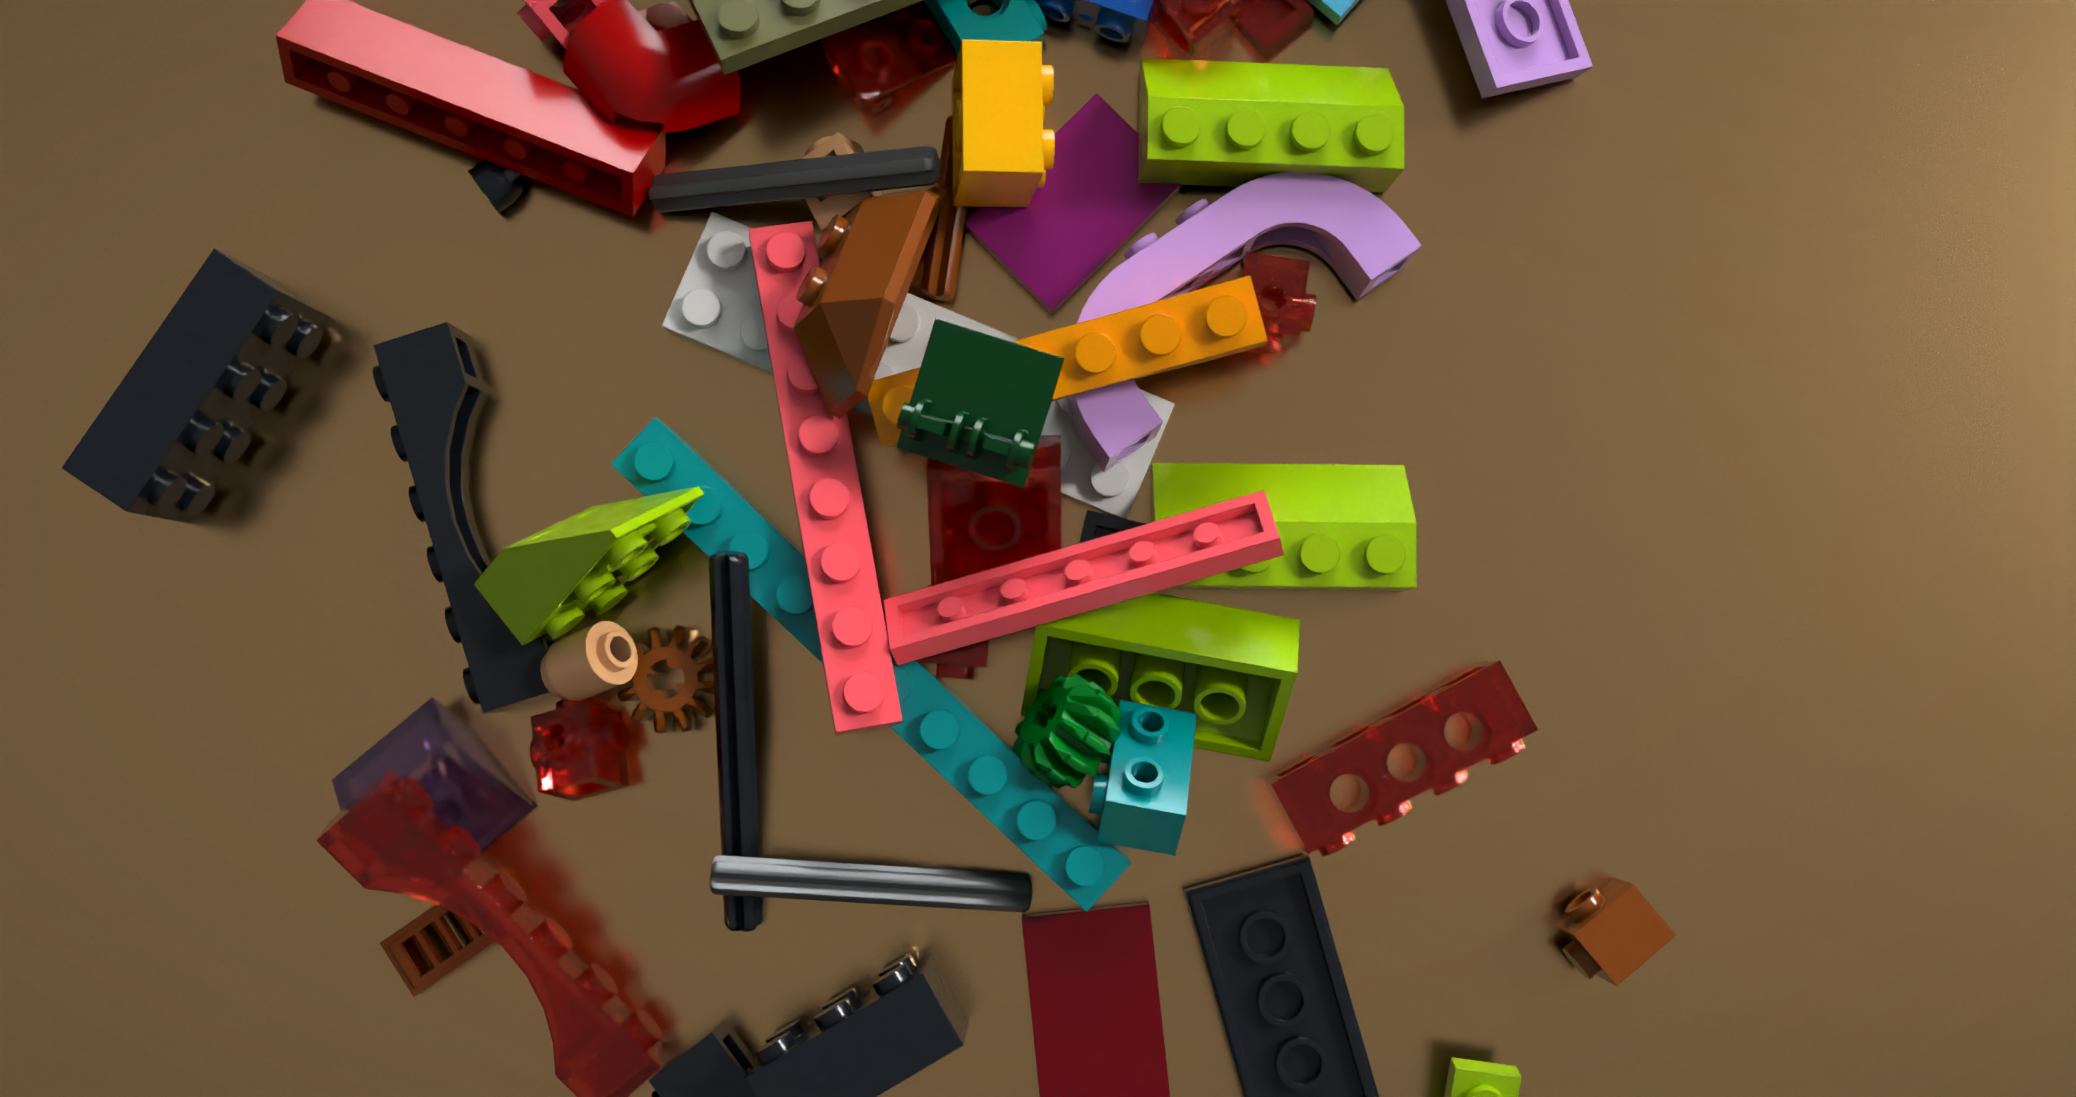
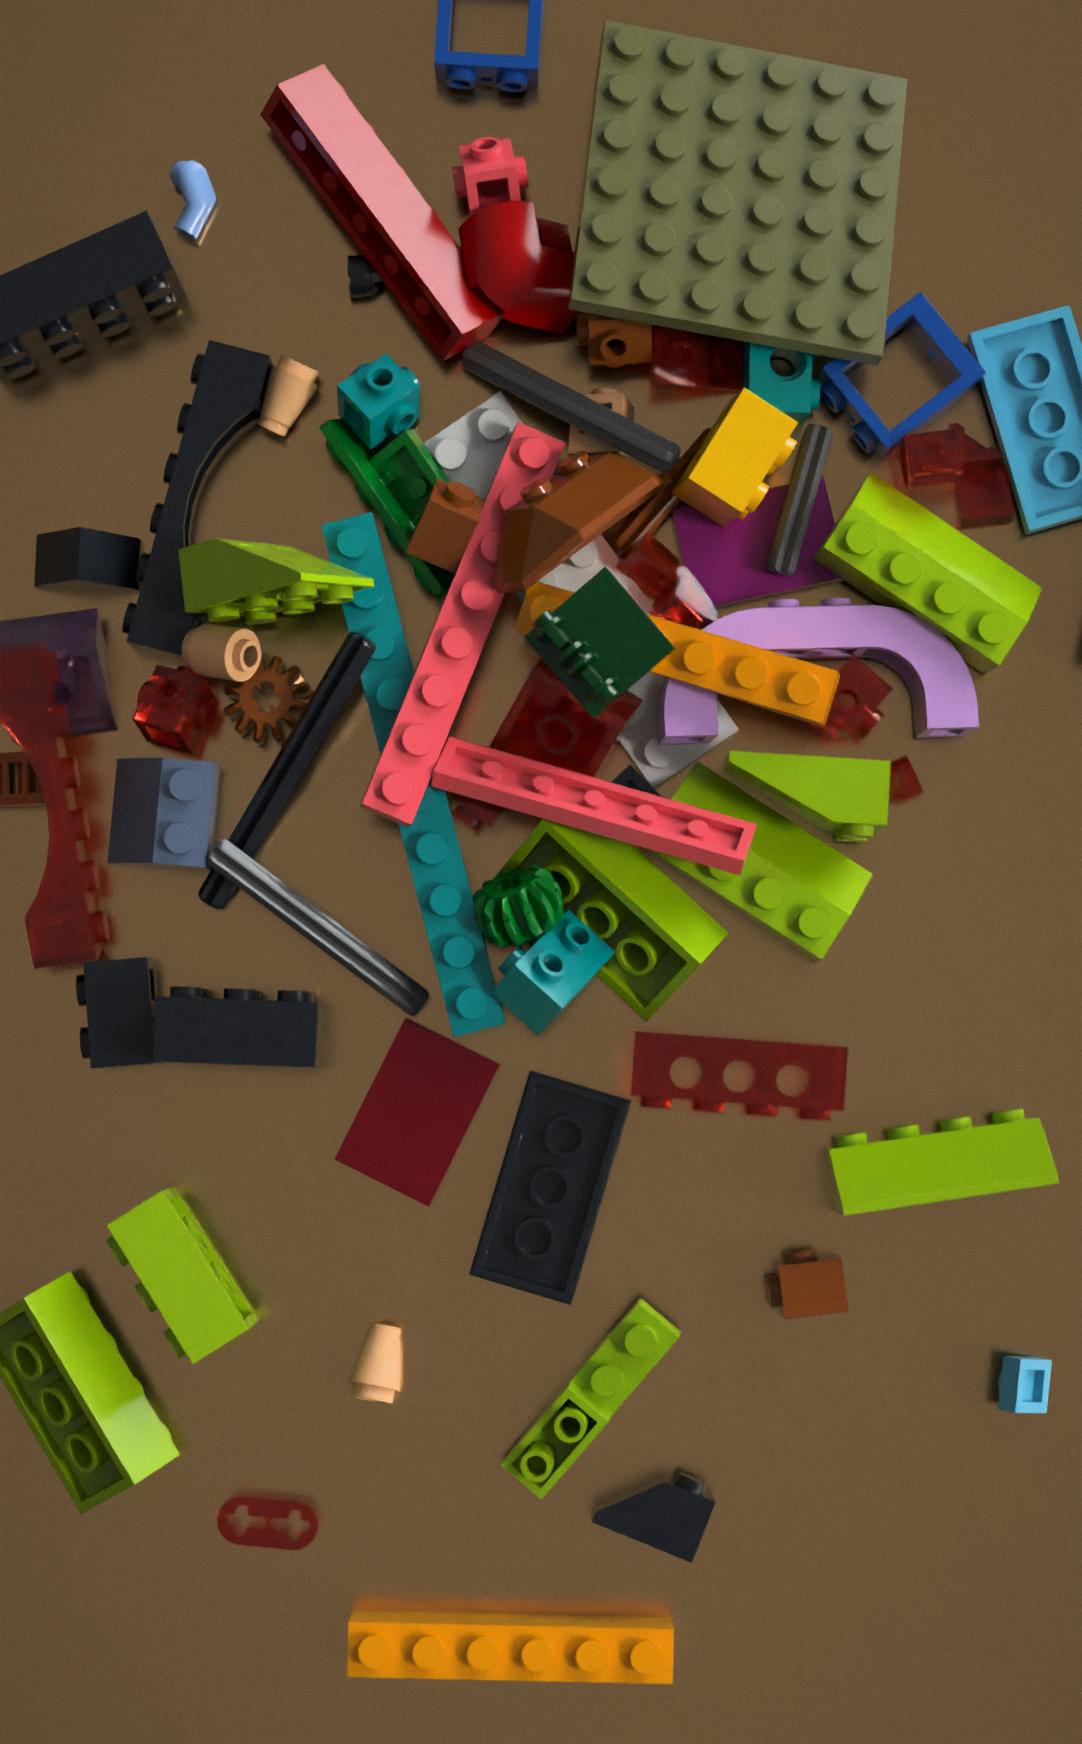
camera: 30 degrees right, 0 degrees up
none -> black slope [34,527,142,592]
none -> sand blue slope [107,758,222,872]
none -> light blue arm [170,160,216,240]
none -> light nougat cone [257,355,319,437]
none -> green bracket [319,419,454,597]
none -> teal brick [337,353,421,449]
none -> dark orange brick [406,478,485,573]
none -> dark orange brick [576,313,652,368]
none -> clear red slope [615,533,719,630]
none -> lime slope [723,751,891,842]
none -> dark grey axle [766,424,833,577]
none -> lime slope [824,1109,1059,1216]
none -> clear red hinge [889,755,924,800]
none -> medium azure plate [998,1356,1052,1413]

